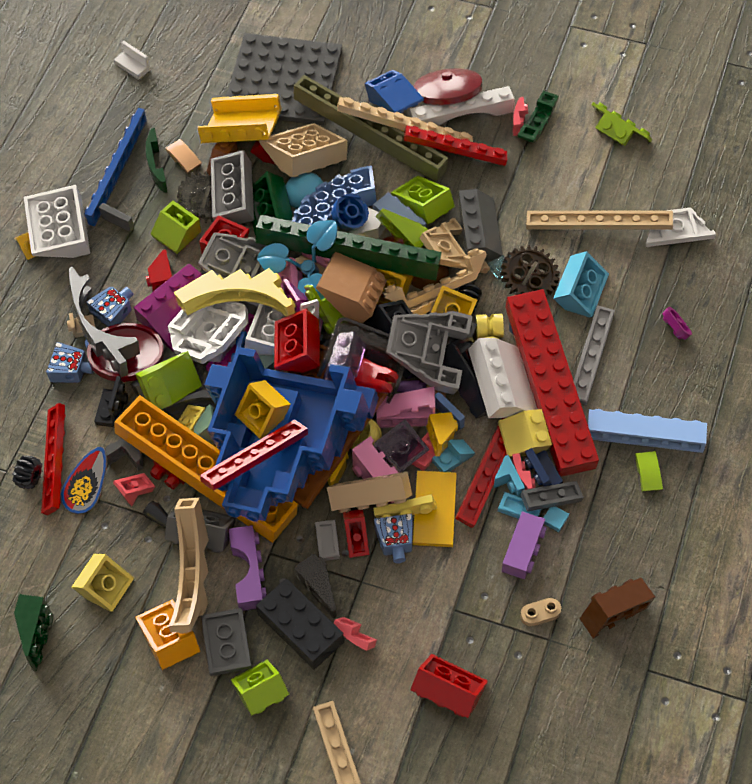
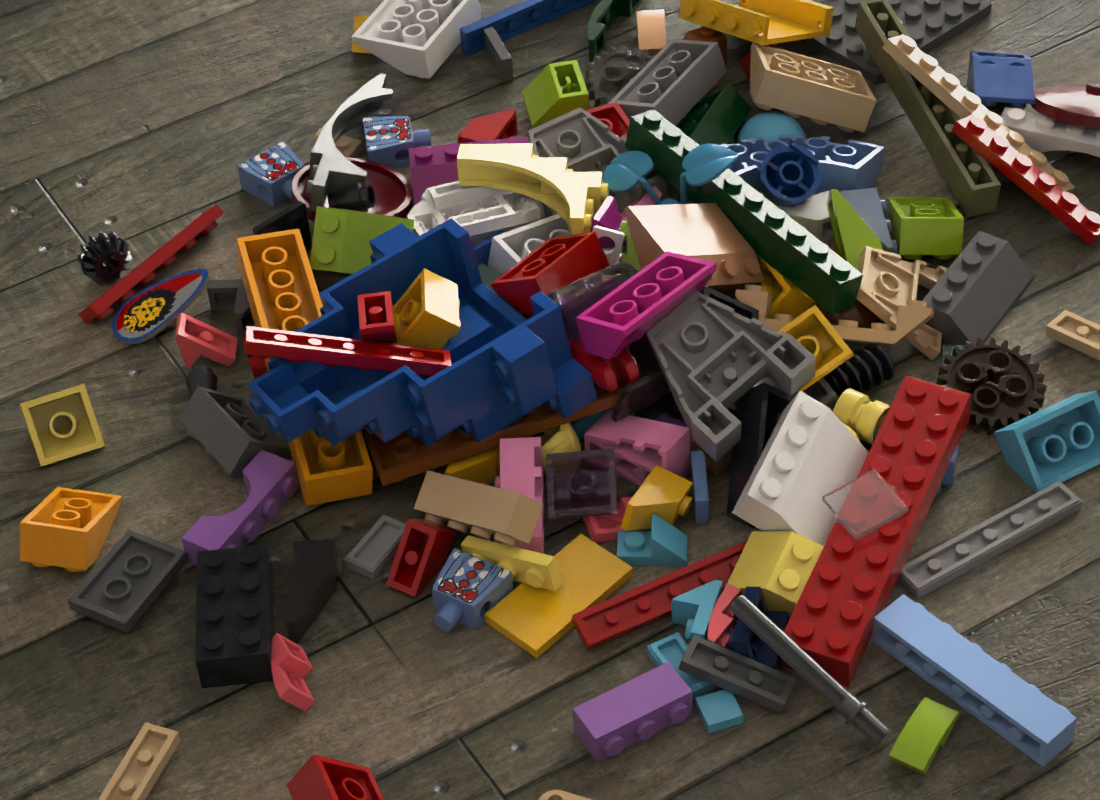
camera: 40 degrees right, 15 degrees down
tan arch [169,498,209,633] -> none
lime slope [231,659,289,715] -> none
none -> black cone [328,182,376,212]
none -> red slope [357,291,397,343]
none -> dark pink slope [576,251,717,359]
none -> dark grey axle [729,595,890,746]
none -> clear piece [822,469,908,540]

